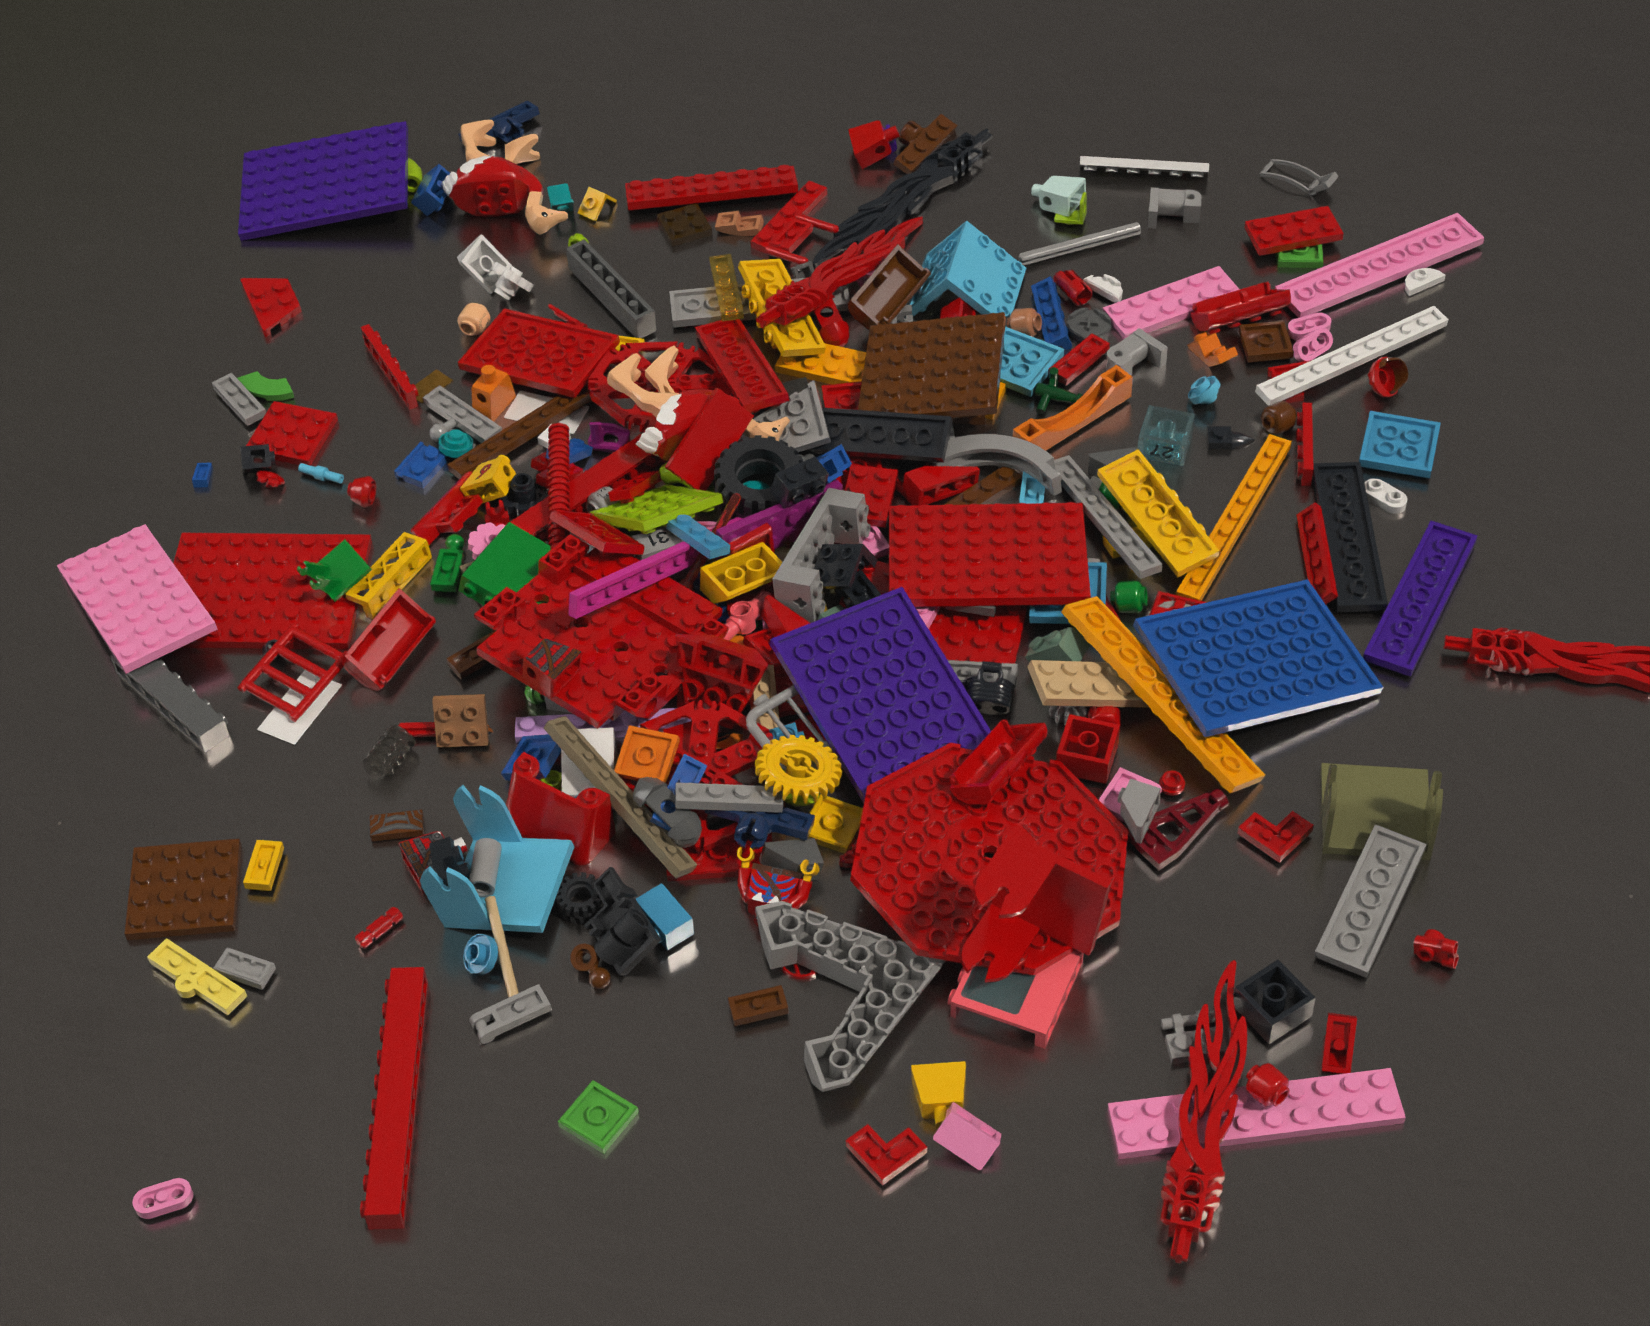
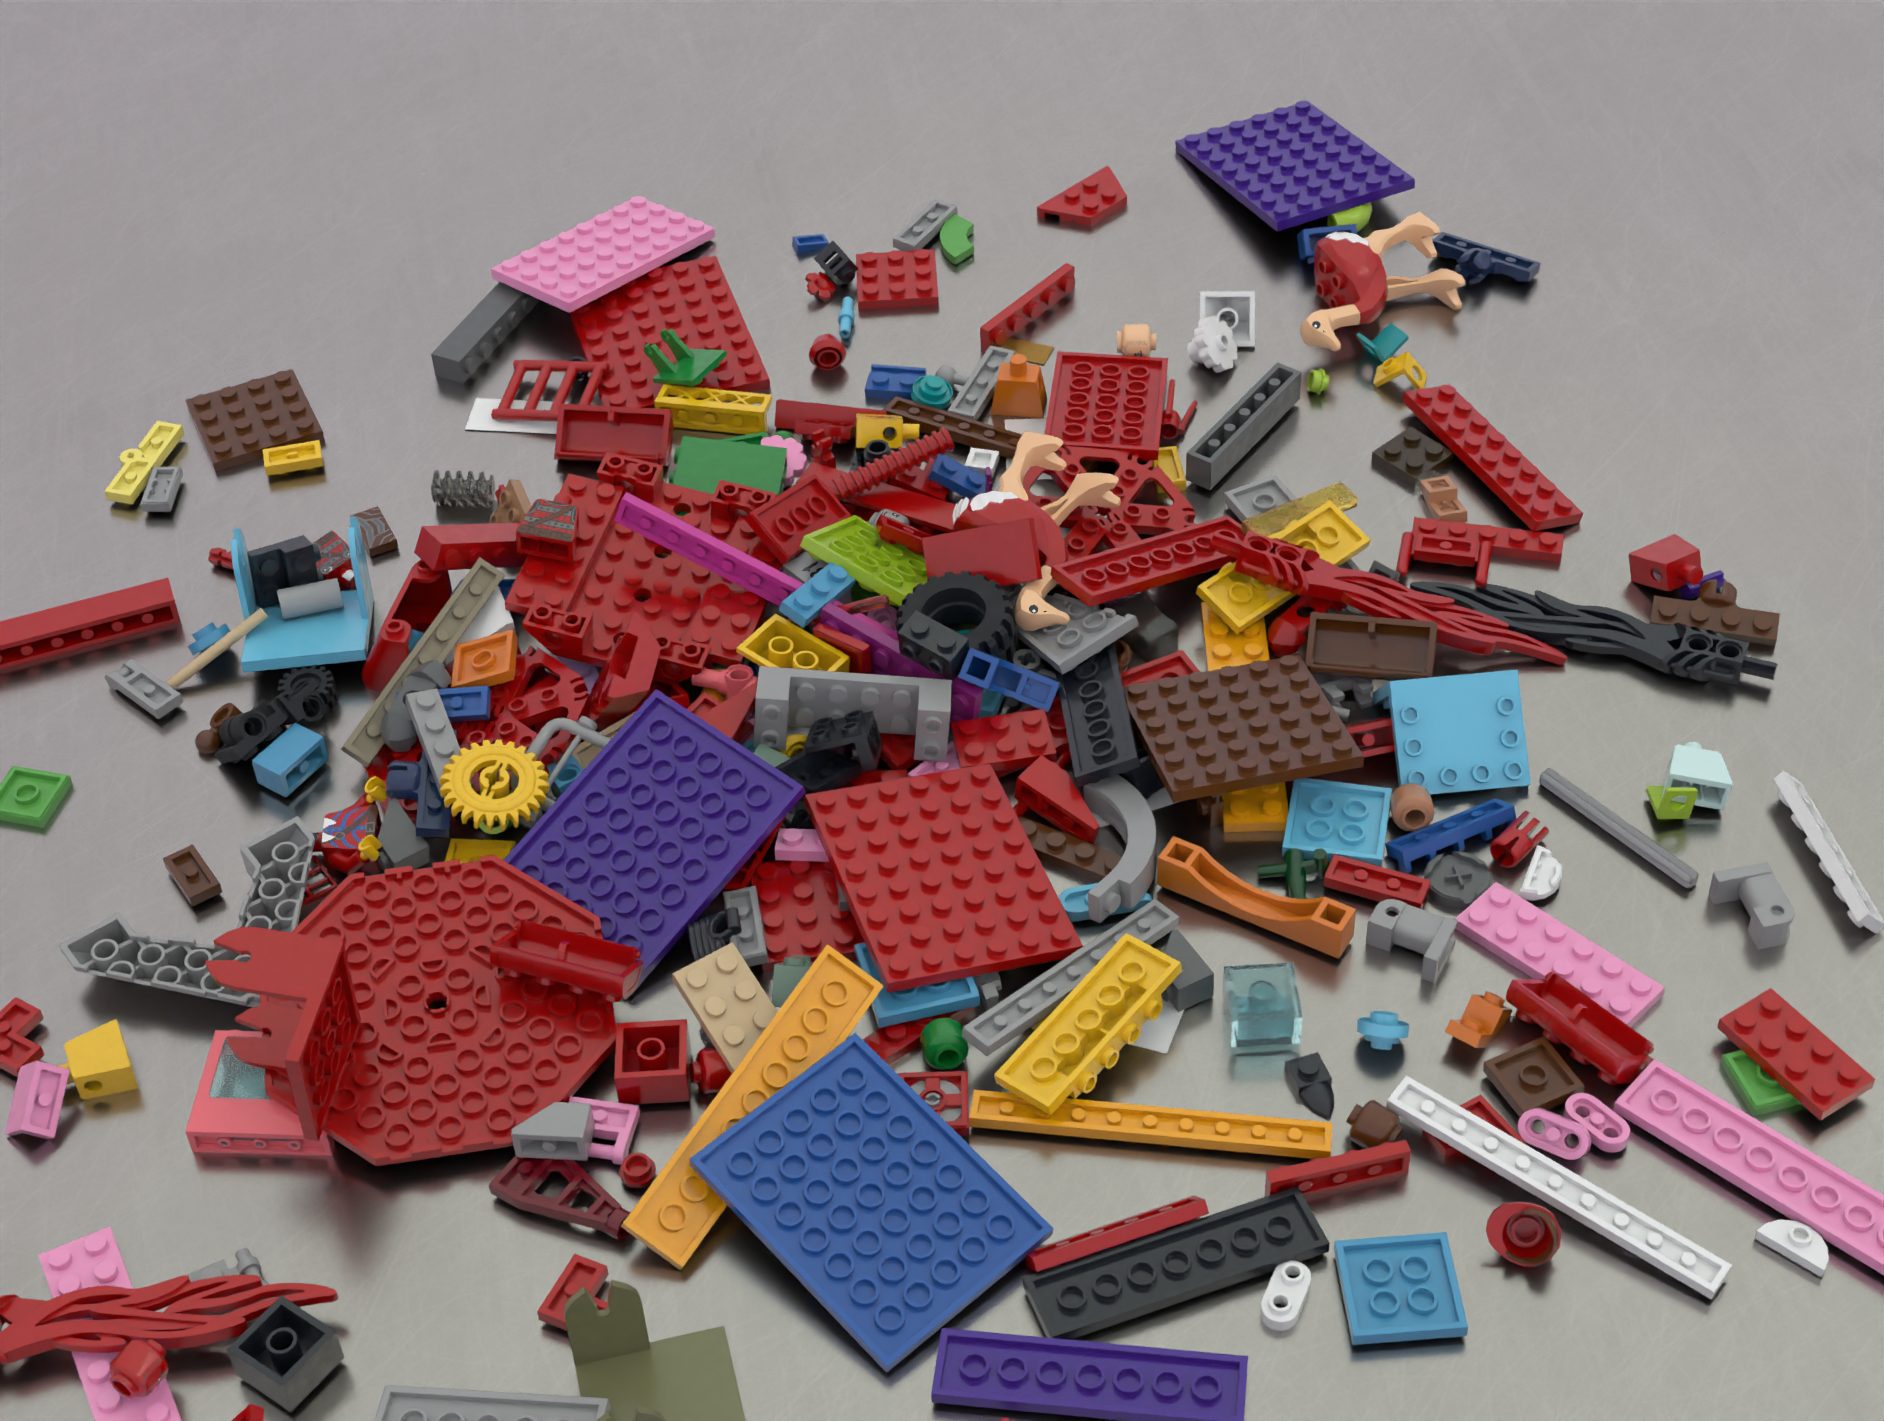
camera: 70 degrees right, 5 degrees down
none -> red brick [414,522,528,571]

